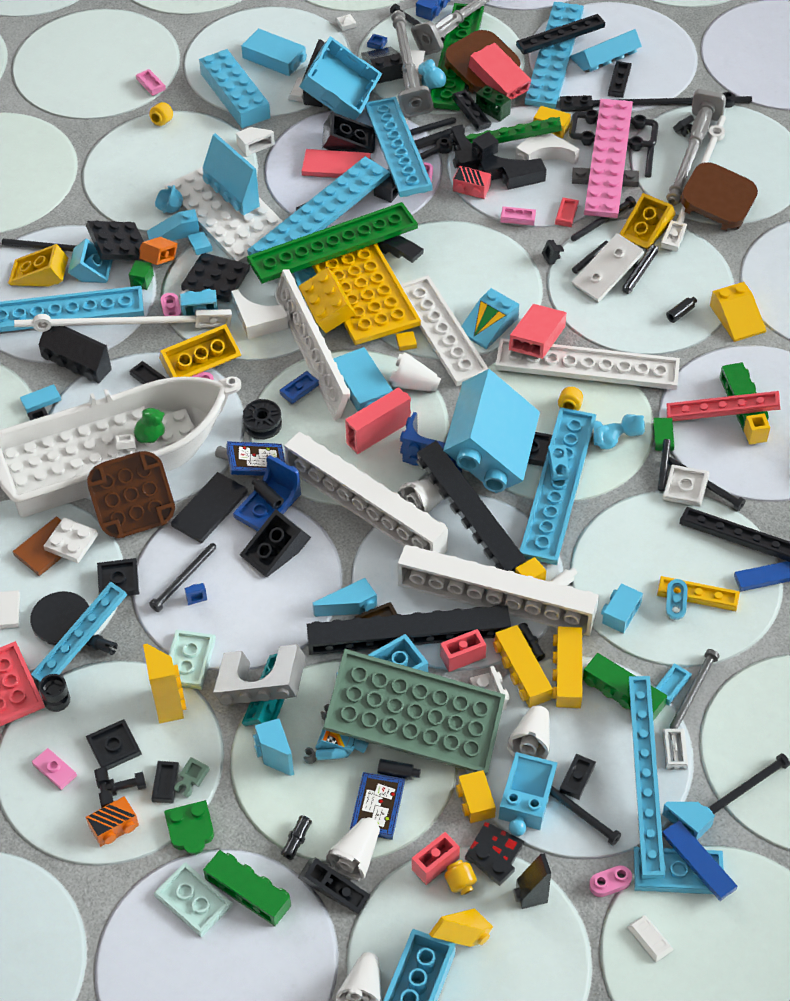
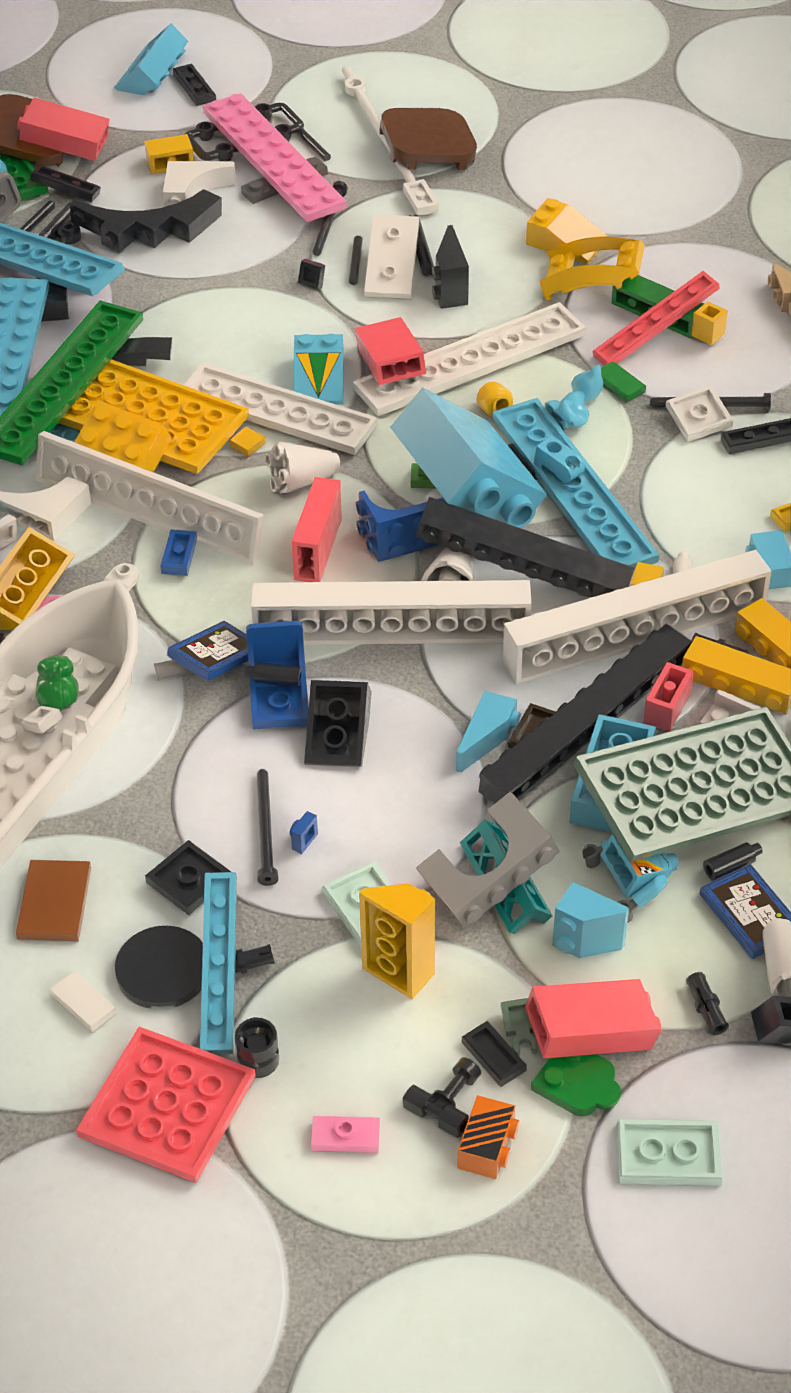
camera: 40 degrees left, 5 degrees down
white plate [44,517,98,563] -> none
black tile [86,719,142,770] -> none
reddish brown tile [87,451,175,538] -> none
black tile [171,472,248,543] -> none
green brick [203,850,291,926] -> none
black wheel [243,399,282,440] -> none
medium azure brick [333,347,393,411] -> none
coral brick [453,166,491,199] -> none
green plate [465,117,562,144] -> none
black brick [472,131,499,161] -> none
dark green brick [476,85,511,122] -> none
bright pink plate [500,206,536,226] -> none
black plate [516,14,606,55] -> none
medium azure plate [525,2,584,109] -> none
coral tile [555,198,579,227] -> none
black bar [560,92,752,112] -> none
yellow slope [620,193,676,250] -> none
black bar [658,439,671,491] -> none
light grey piece [666,89,726,206] -> none
black cylinder [666,297,697,323] -> none
black tile [673,115,695,137] -> none
none -> black slope [432,225,469,309]
none -> coral brick [525,979,661,1059]
none -> yellow wedge [539,236,645,301]

